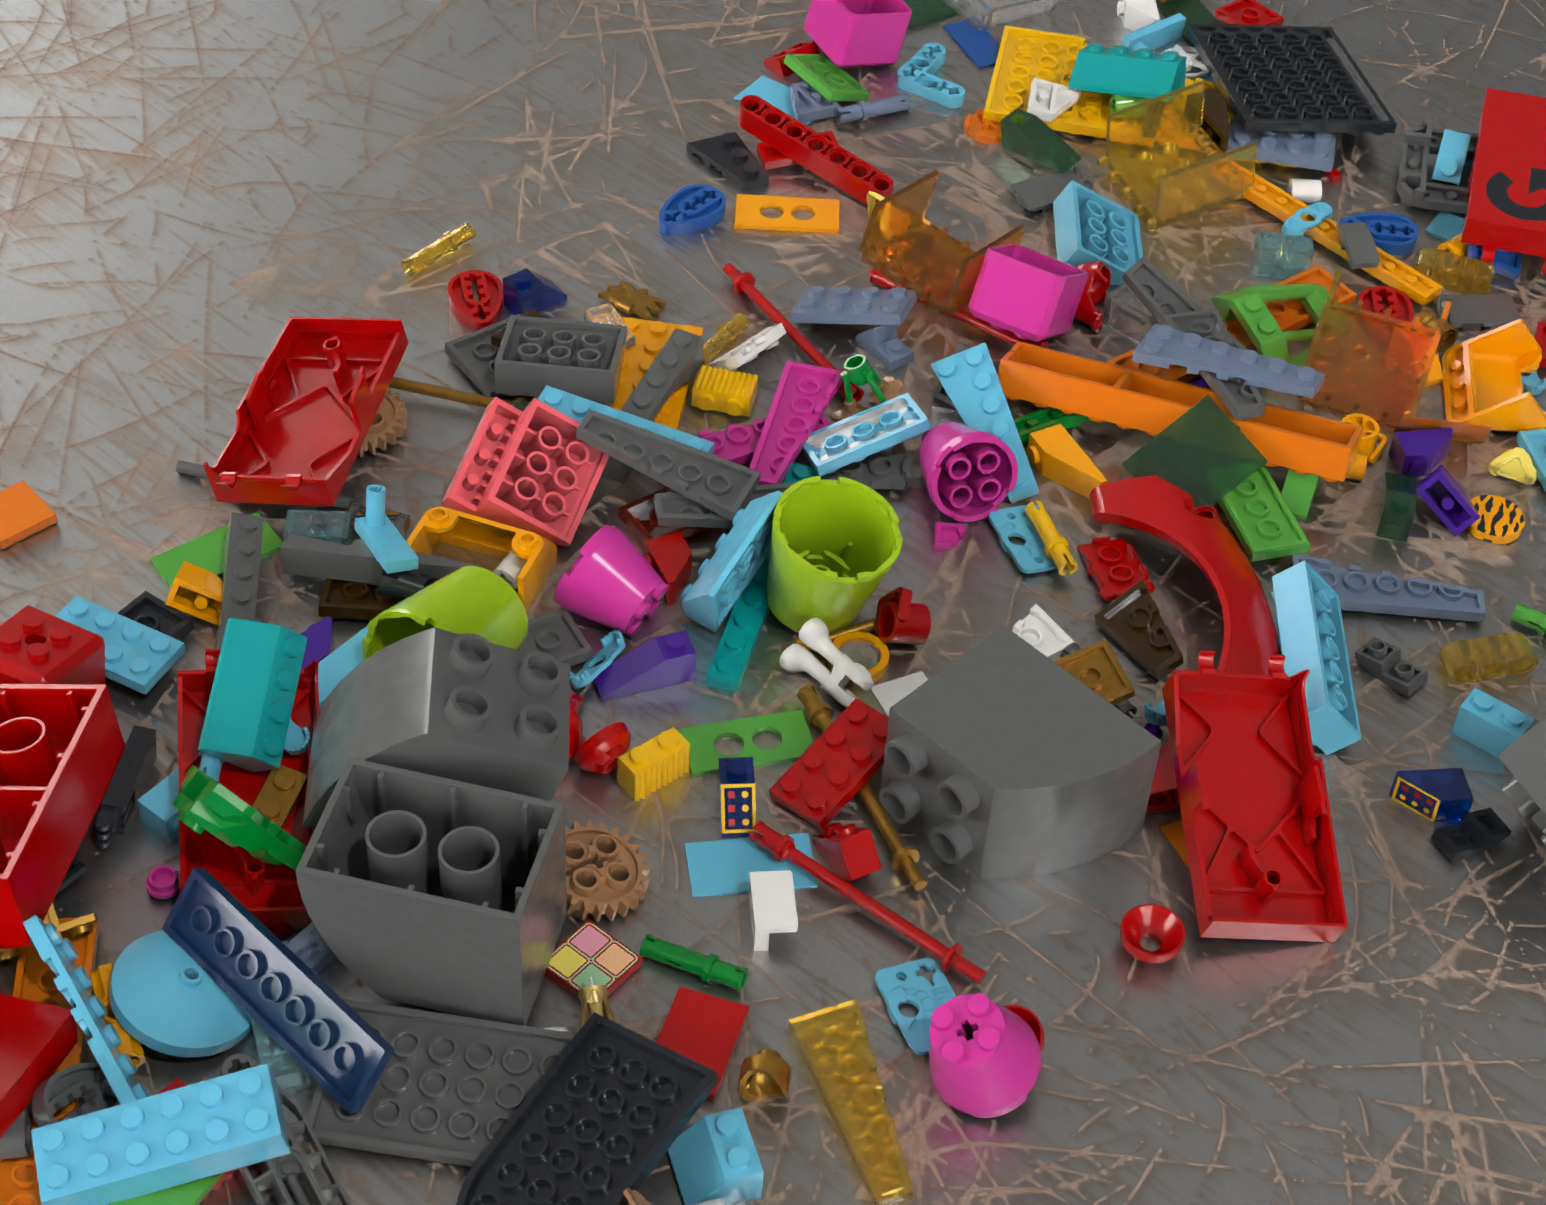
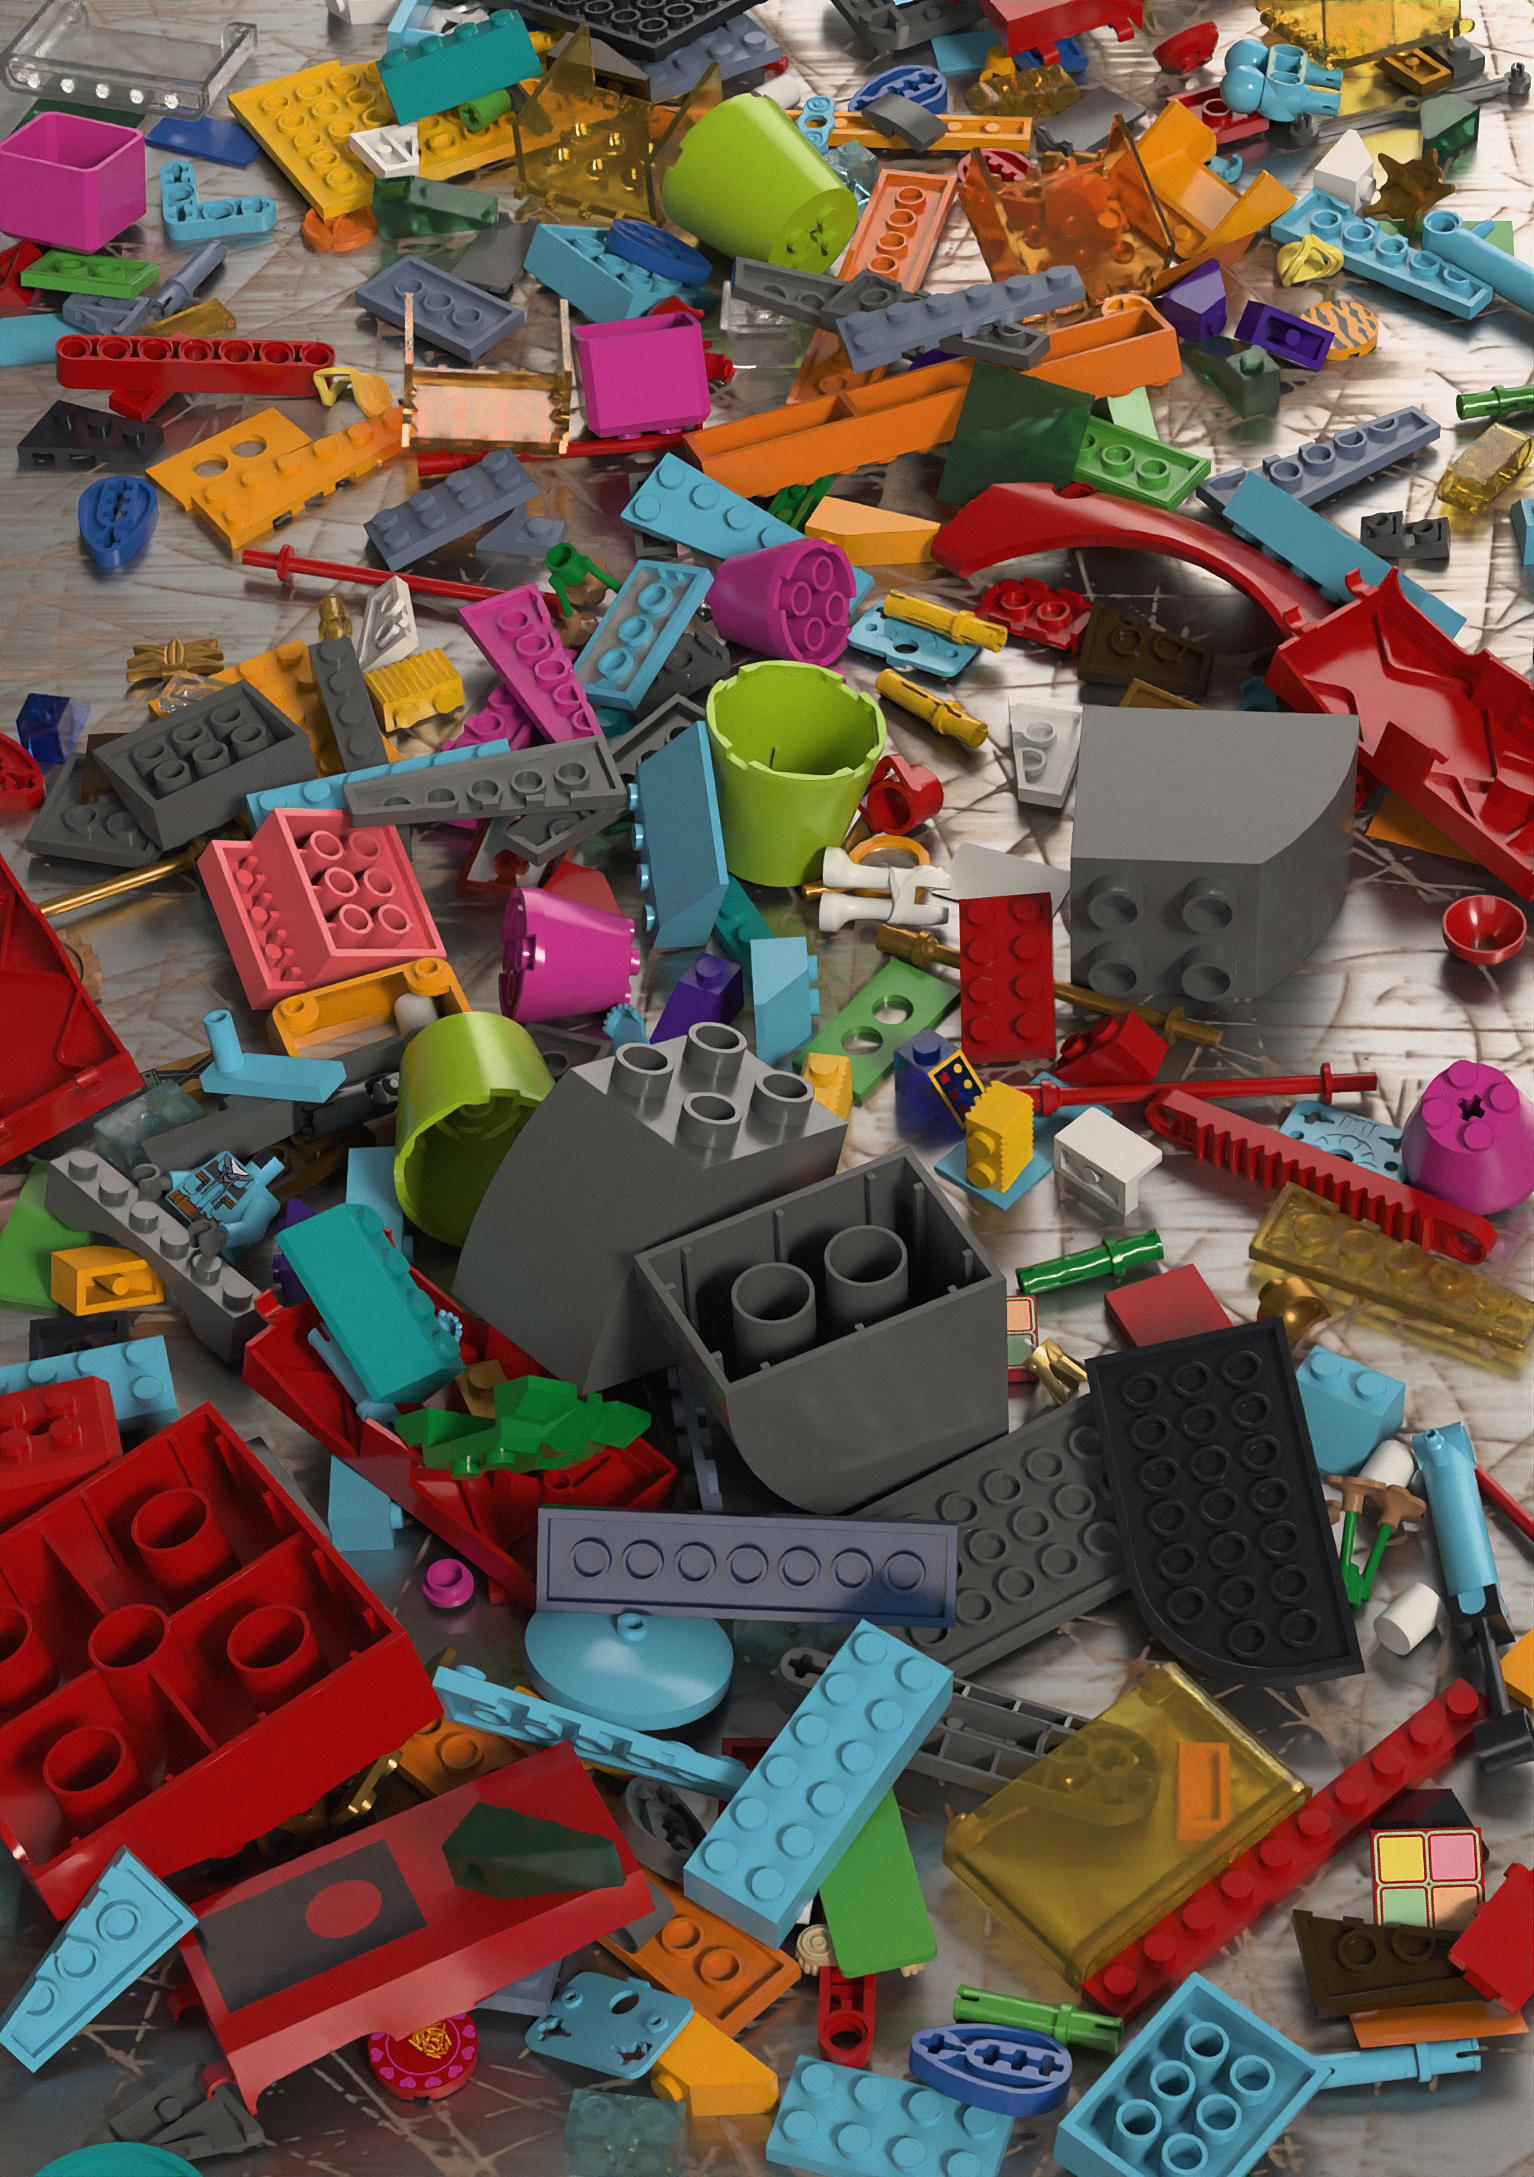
camera: 35 degrees left, 0 degrees up
bright green windscreen [1211,284,1353,367] -> none
none -> torso [133,1147,285,1266]
none -> clear yellow tile [147,298,237,338]
none -> light orange wing [191,404,425,550]
none -> sand blue plate [354,254,525,363]
none -> blue piece [606,219,713,287]
none -> lime cone [661,93,858,275]
none -> medium azure slope [750,936,820,1068]
none -> yellow pin [875,669,988,749]
none -> yellow brick [965,1080,1034,1194]
none -> red gear [1145,1088,1498,1265]

